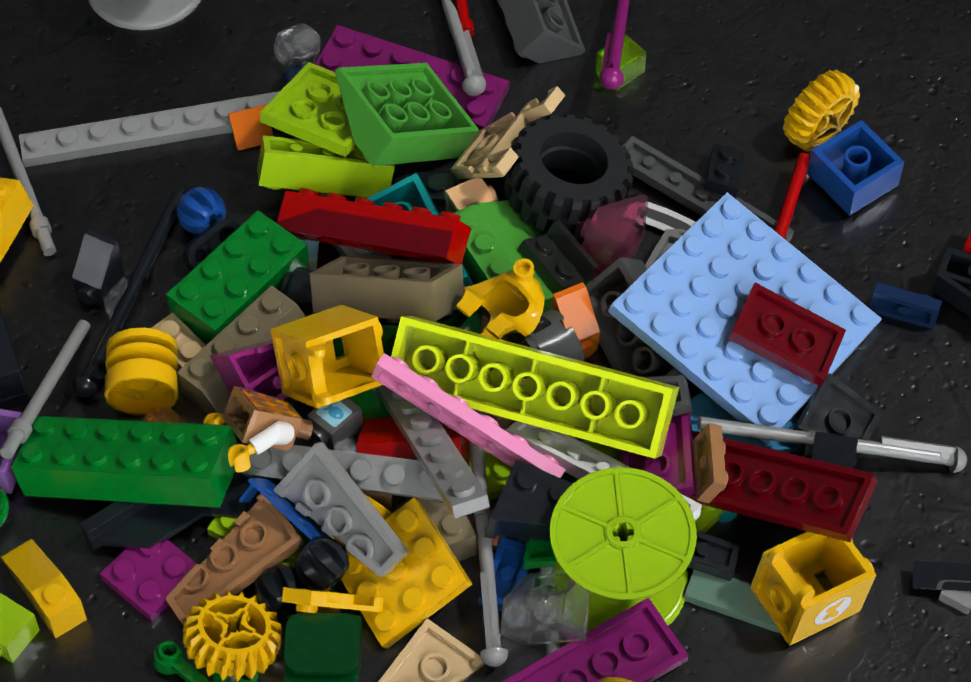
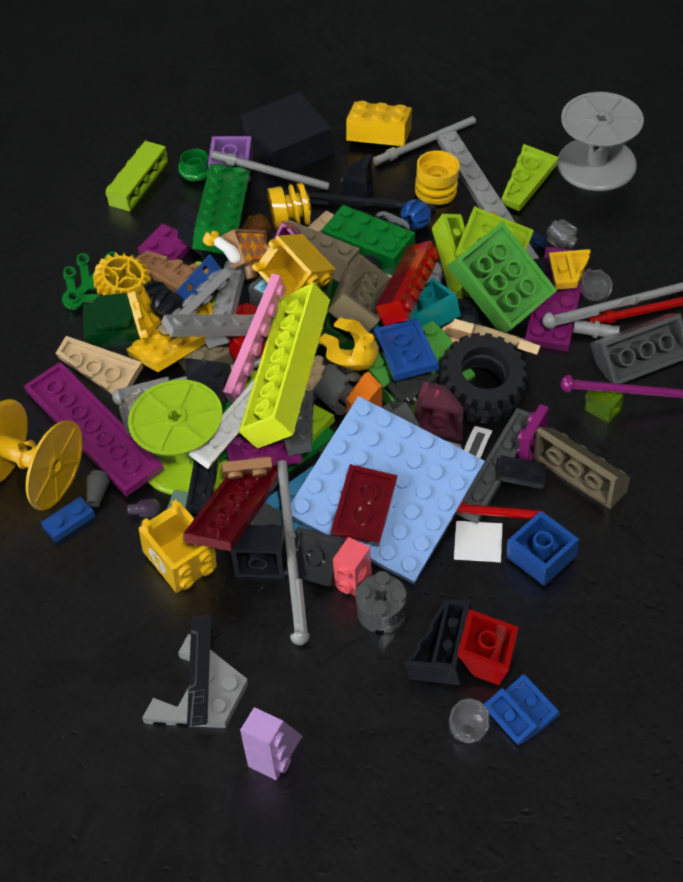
camera: 85 degrees right, 5 degrees down
yellow slope [1,539,87,639] -> none
yellow gear [783,69,860,152] -> none
dark blue plate [869,282,942,330] -> none
none -> clear purple cylinder [127,498,161,518]
none -> coral brick [333,537,372,596]
none -> dark grey brick [355,571,407,633]
none -> blue plate [374,318,439,381]
none -> yellow wheel [415,150,460,205]
none -> white sticker [454,521,502,562]
none -> lime wing [502,144,559,211]
none -> magenta plate [516,404,549,461]
none -> dark tan slope [534,427,630,509]
none -> yellow wing [548,249,590,290]
none -> light grey pin [573,320,620,339]
none -> clear hair [579,268,613,301]

